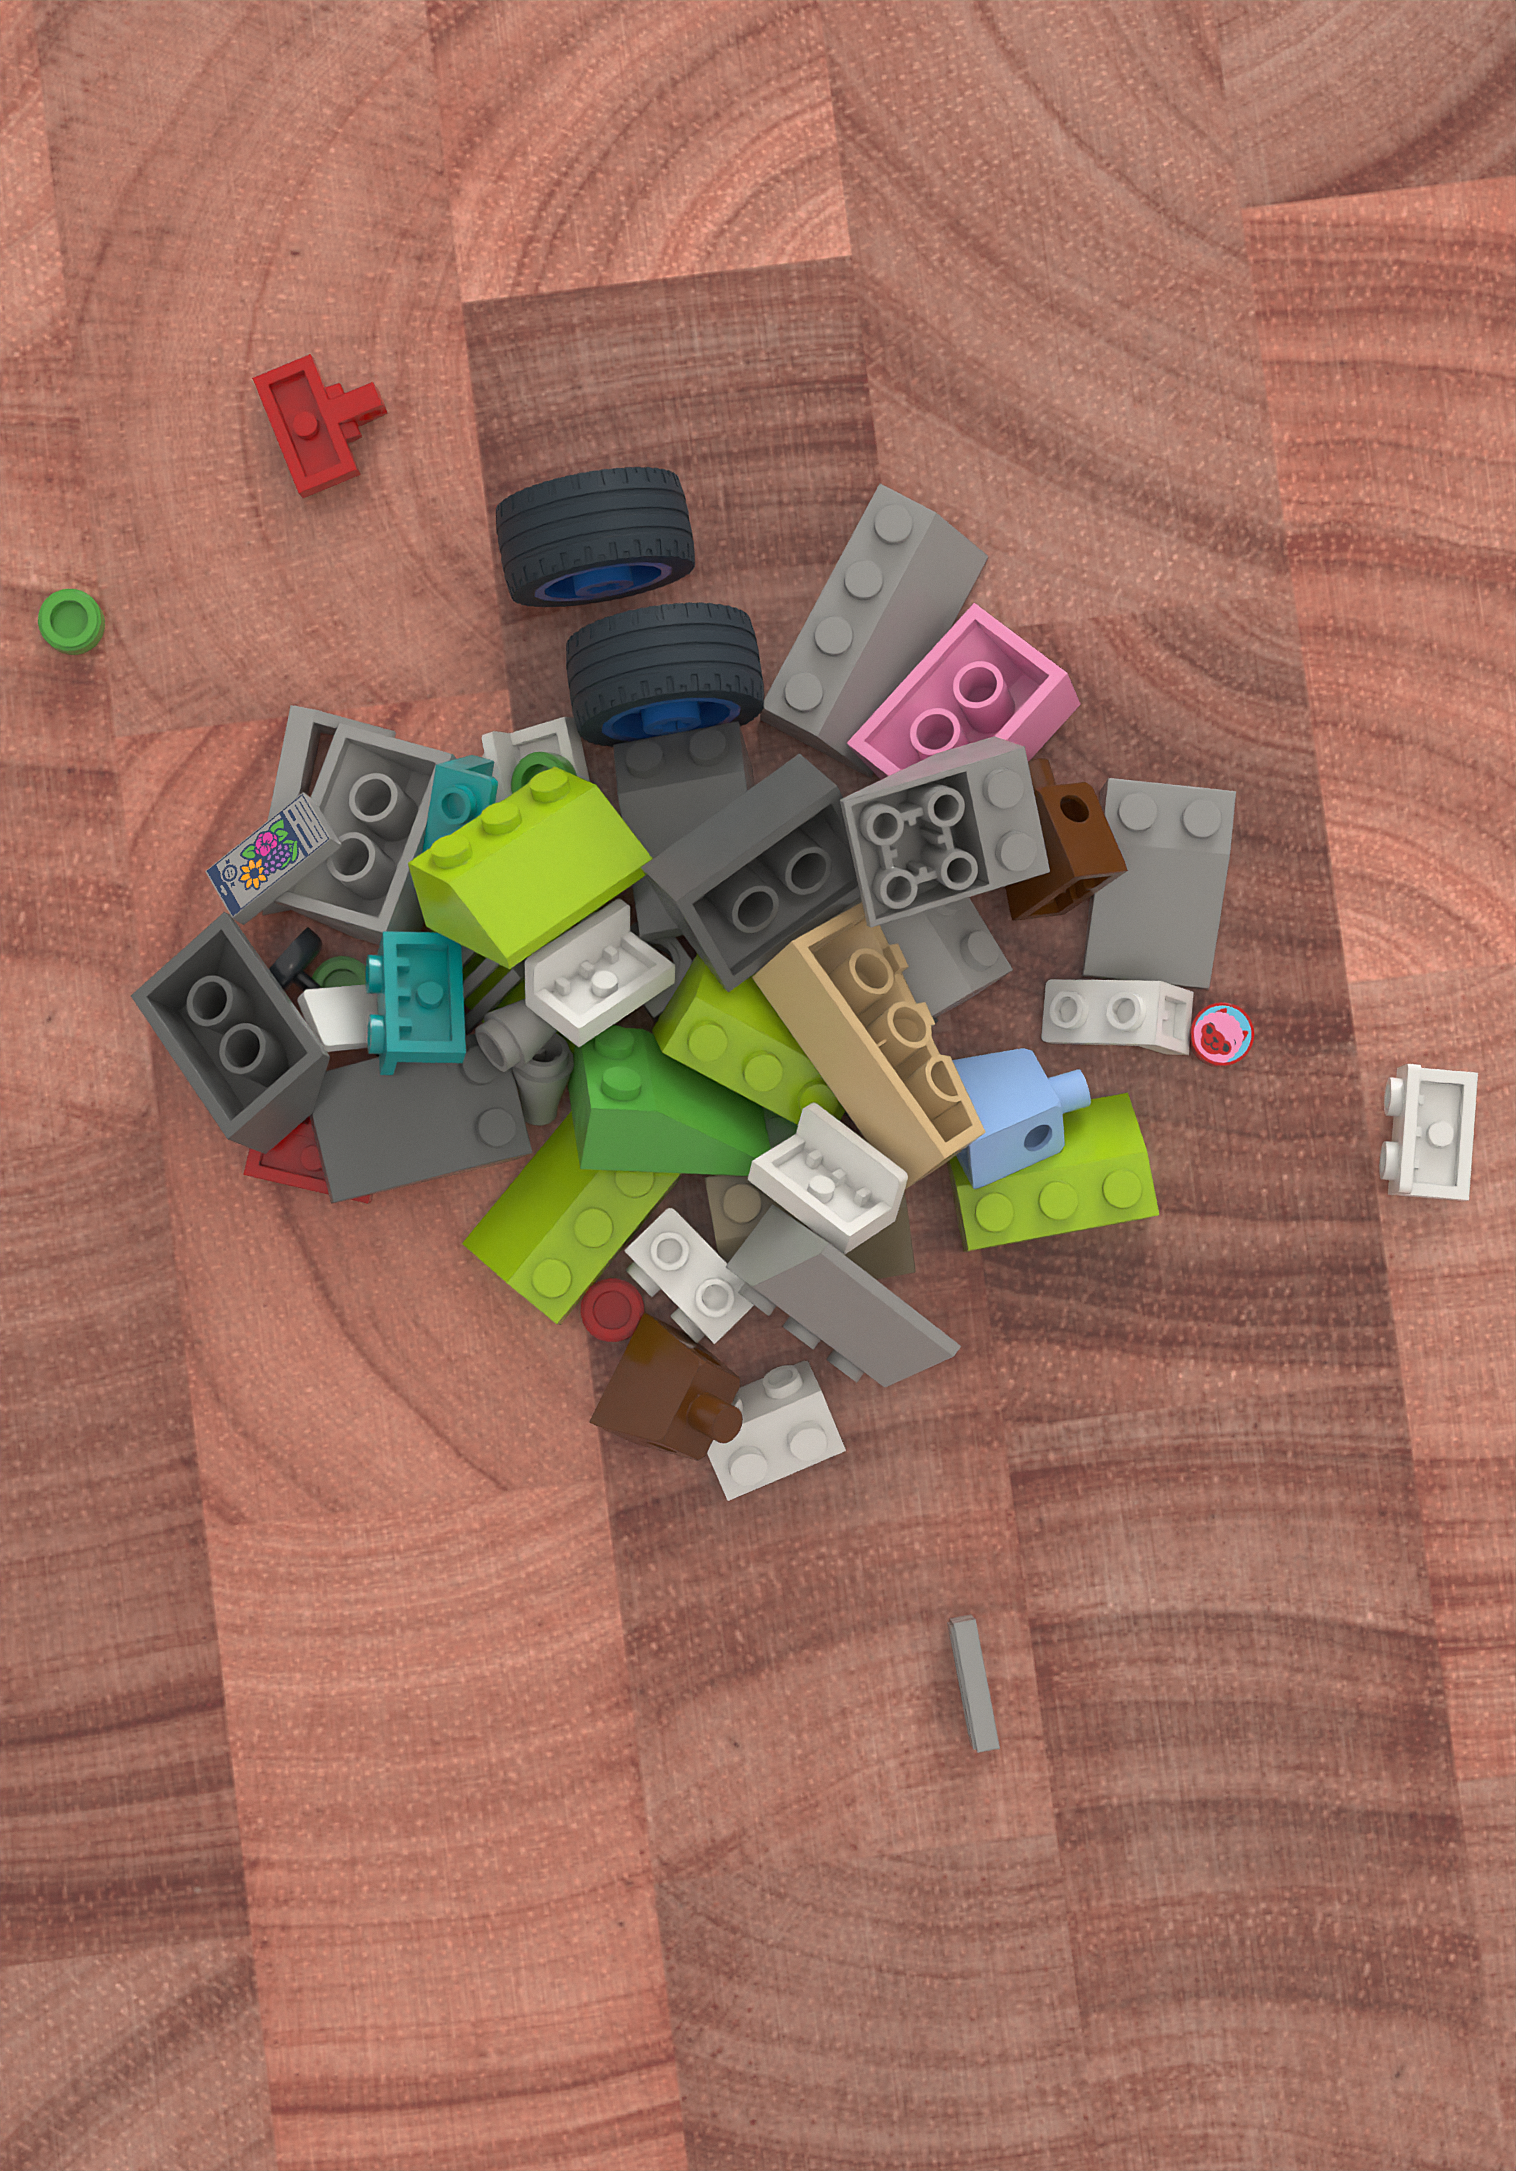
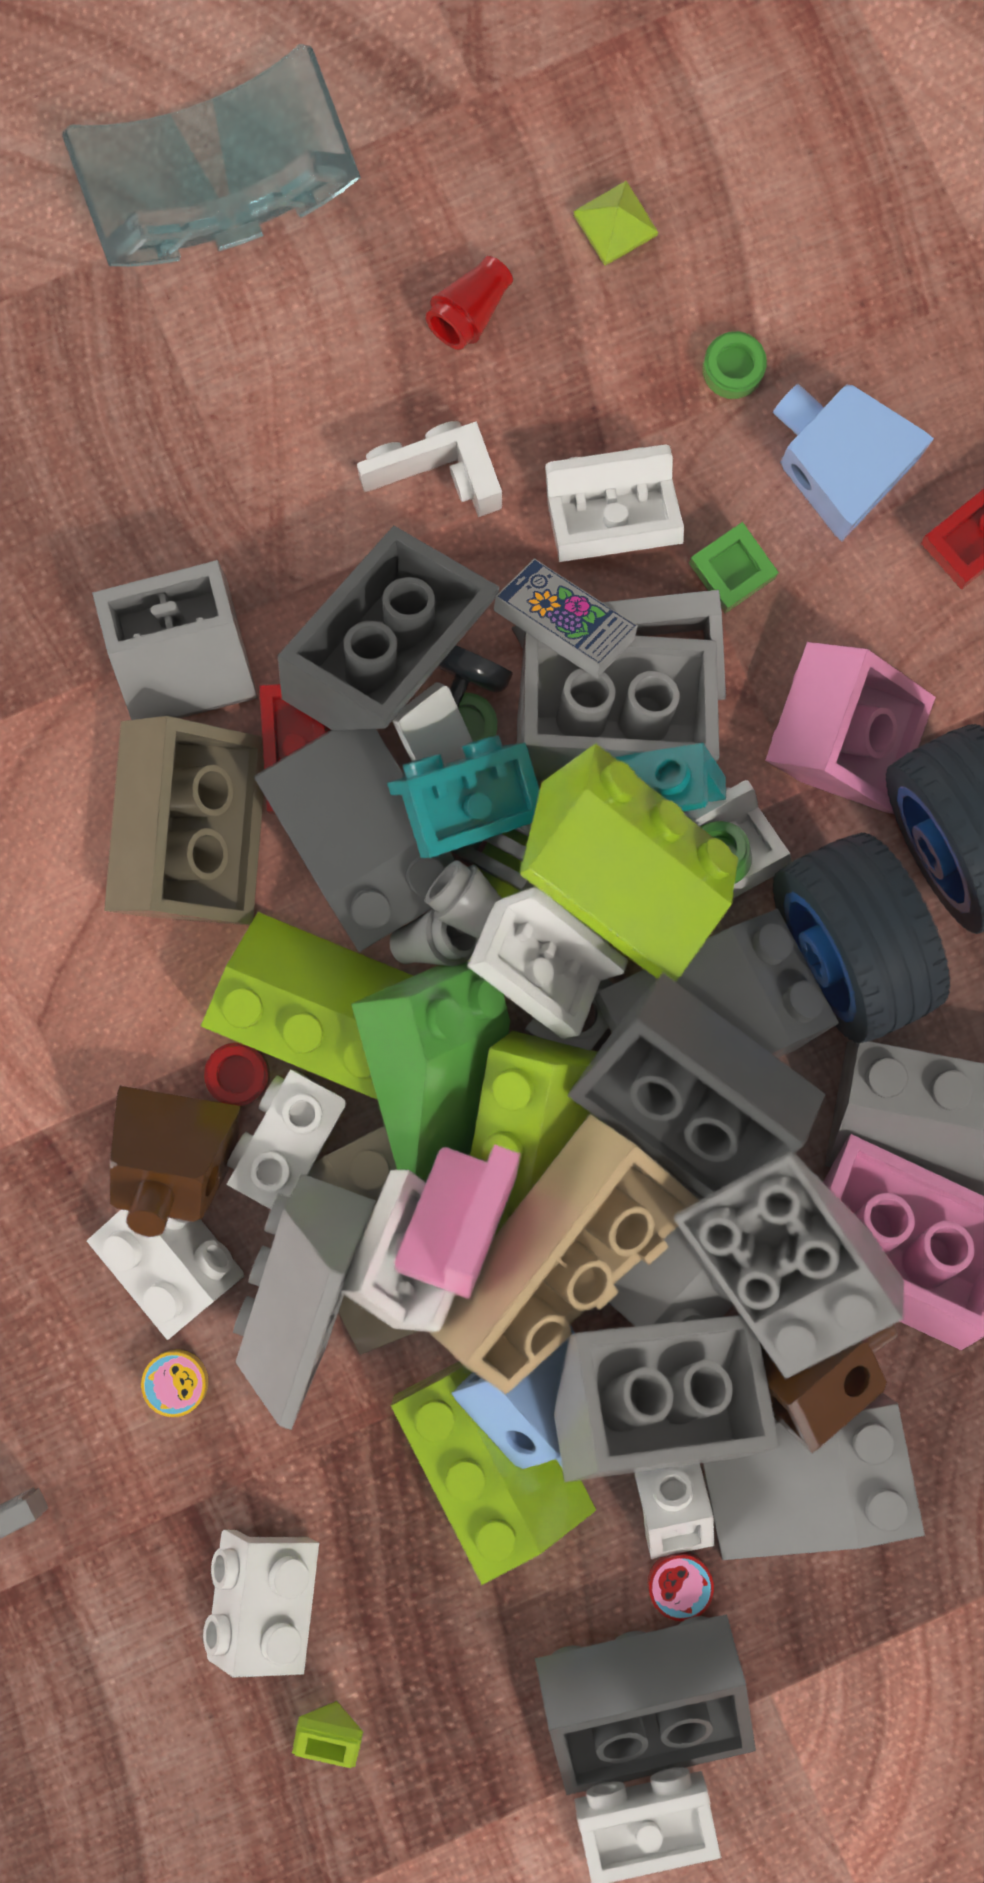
camera: 75 degrees right, 0 degrees up
none -> light grey slope [92,560,258,720]
none -> dark tan slope [104,716,264,925]
none -> tile [141,1349,208,1417]
none -> white bracket [203,1530,319,1677]
none -> lime slope [292,1701,363,1769]
none -> white bracket [357,421,502,517]
none -> bright pink panel [394,1144,520,1299]
none -> dark grey slope [535,1614,756,1795]
none -> white bracket [545,445,684,562]
none -> light grey slope [554,1315,780,1482]
none -> bright green plate [689,522,779,614]
none -> bright pink slope [765,642,935,814]
none -> light blue torso [773,384,934,541]

